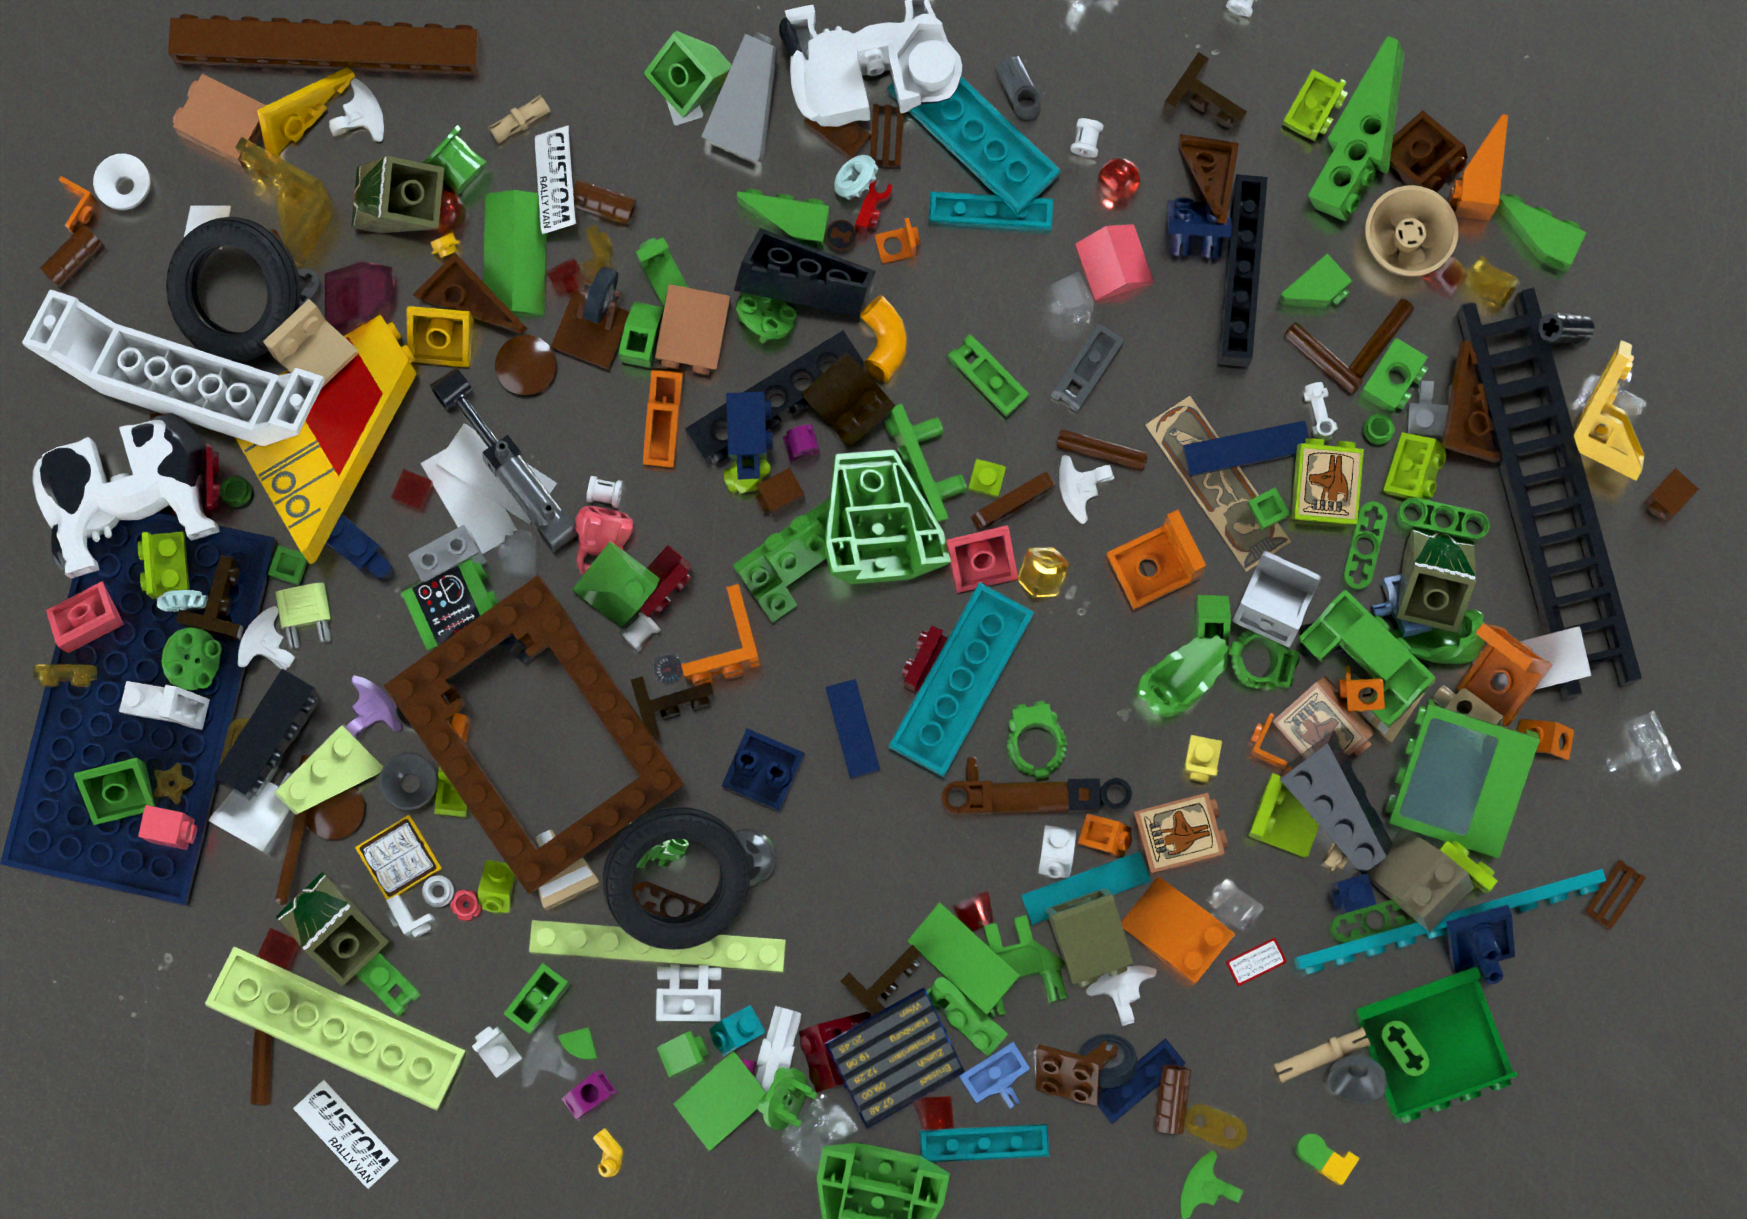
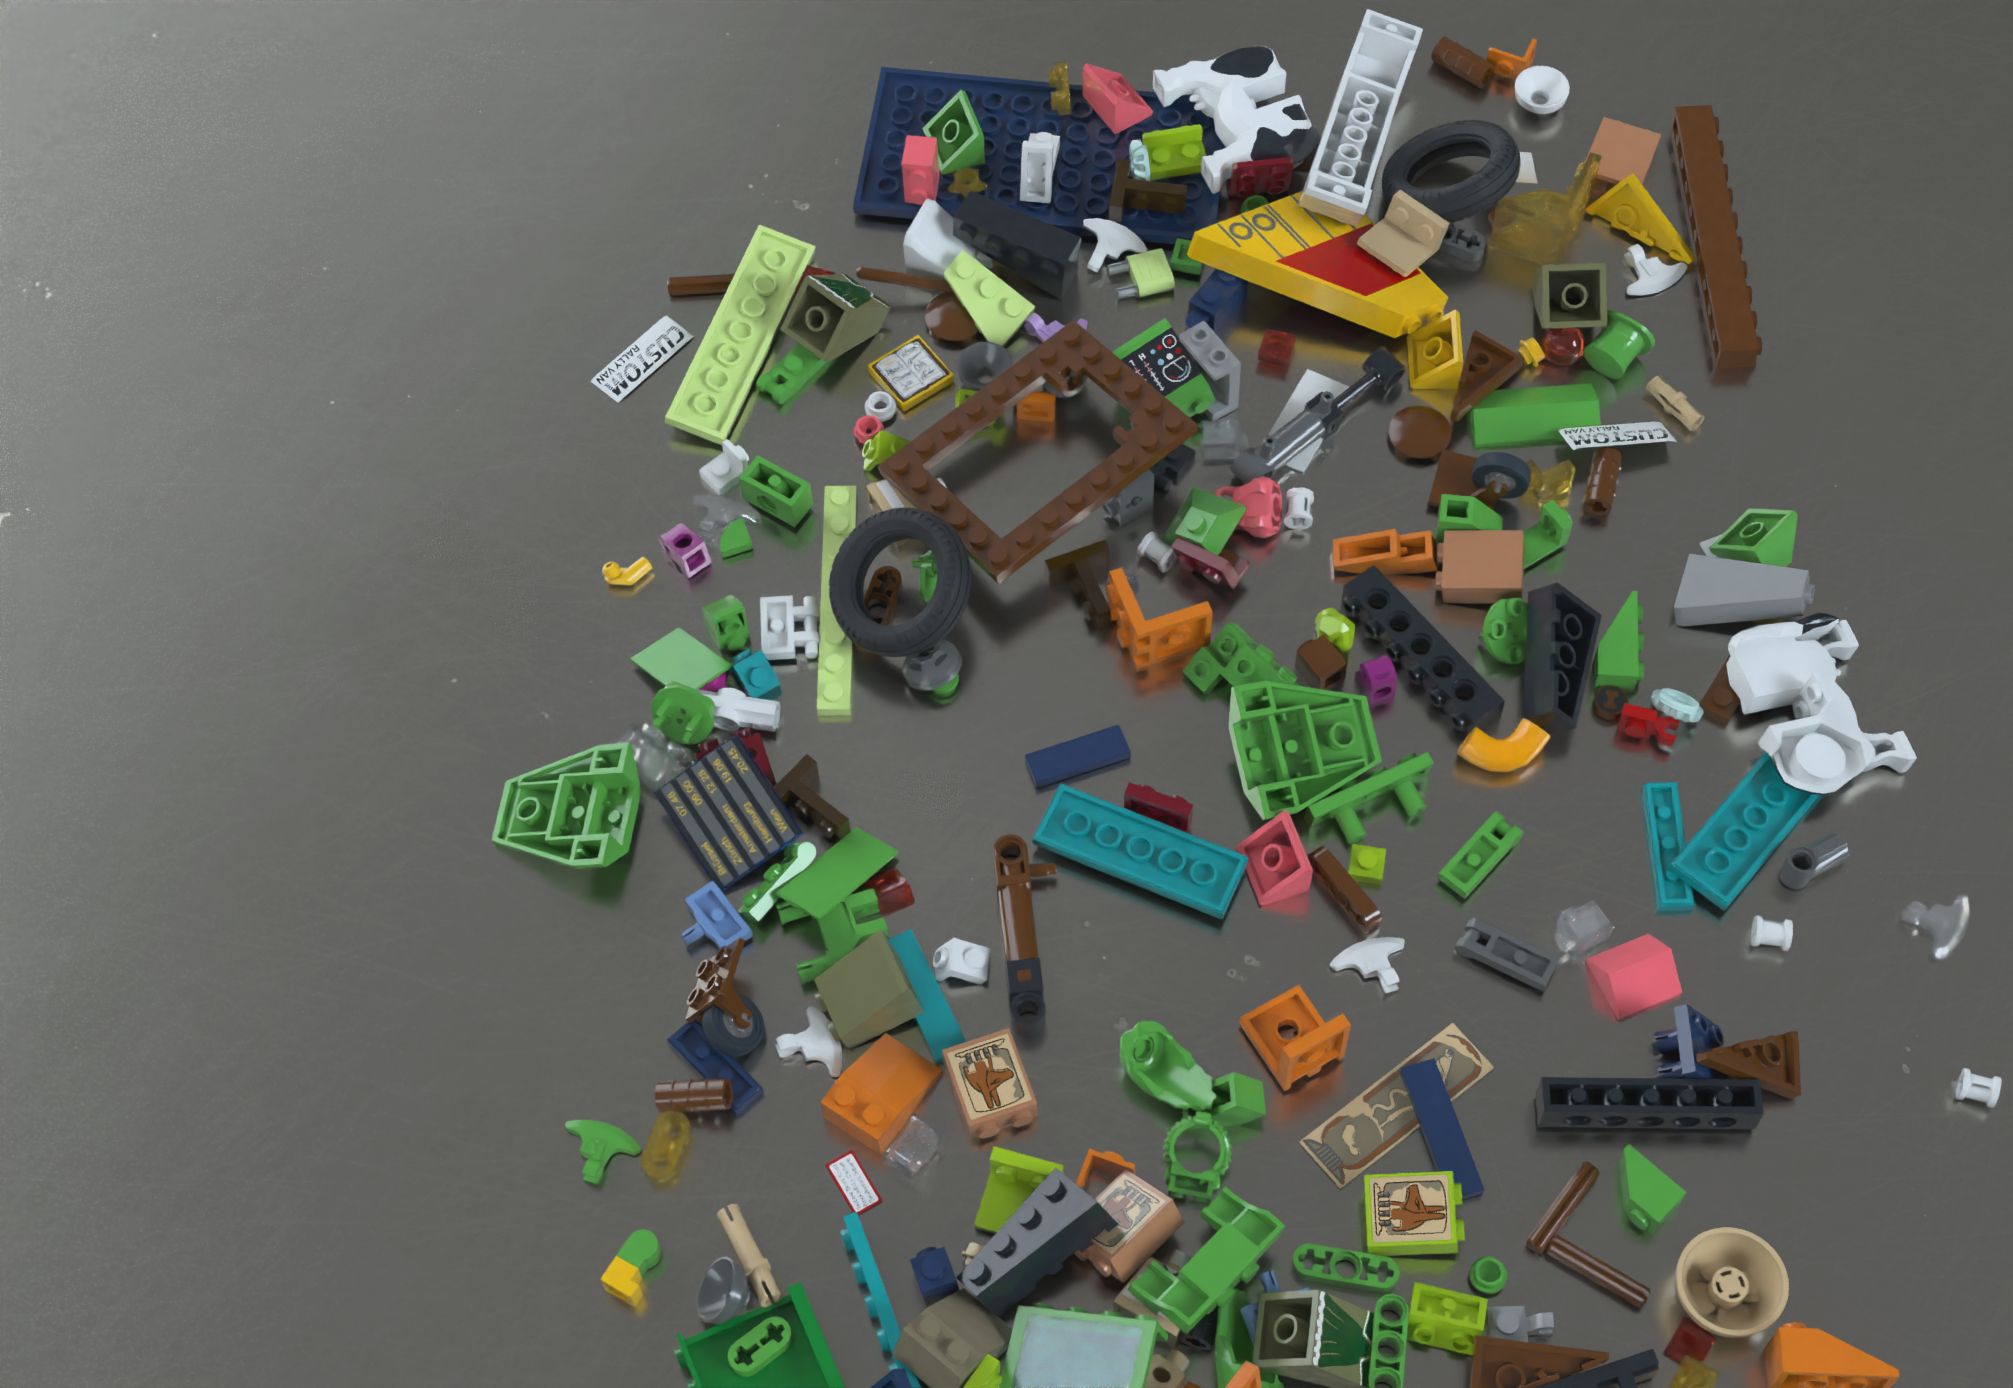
camera: 85 degrees right, 20 degrees down
bright green plate [161,627,222,691] -> none
clear pink slope [325,261,393,332] -> none
white bracket [385,894,435,938] -> none
white piece [420,448,519,554] -> none
clear red tile [546,257,581,293] -> none
dark blue plate [721,728,805,812] -> none
dark blue brick [726,391,773,480] -> none
dark brown bracket [802,353,896,448] -> none
reddish brown tile [870,104,904,168] -> none
orange bracket [875,218,921,264] -> none
clear red slope [914,1096,954,1130] -> none
teal tile [919,1124,1049,1162] -> none
bright green piece [1007,701,1067,781] -> none
clear yellow panel [1018,547,1070,597] -> none
reddish brown axle [1056,430,1148,470] -> none
orange bracket [1078,813,1132,858] -> none
clear red piece [1098,158,1140,201] -> none
dark brown bracket [1163,52,1247,130] -> none
light yellow bracket [1184,735,1222,783] -> none
light grey panel [1232,551,1321,648] -> none
bright green plate [1247,487,1290,531] -> none
lime bracket [1282,69,1348,142] -> none
white bar [1303,382,1338,442] -> none
bright green brick [1308,36,1404,221] -> none
bright green beam [1330,900,1416,944] -> none
orange bracket [1340,666,1385,712] -> none
bright green brick [1360,338,1428,415] -> none
reddish brown plate [1390,110,1468,193] -> none

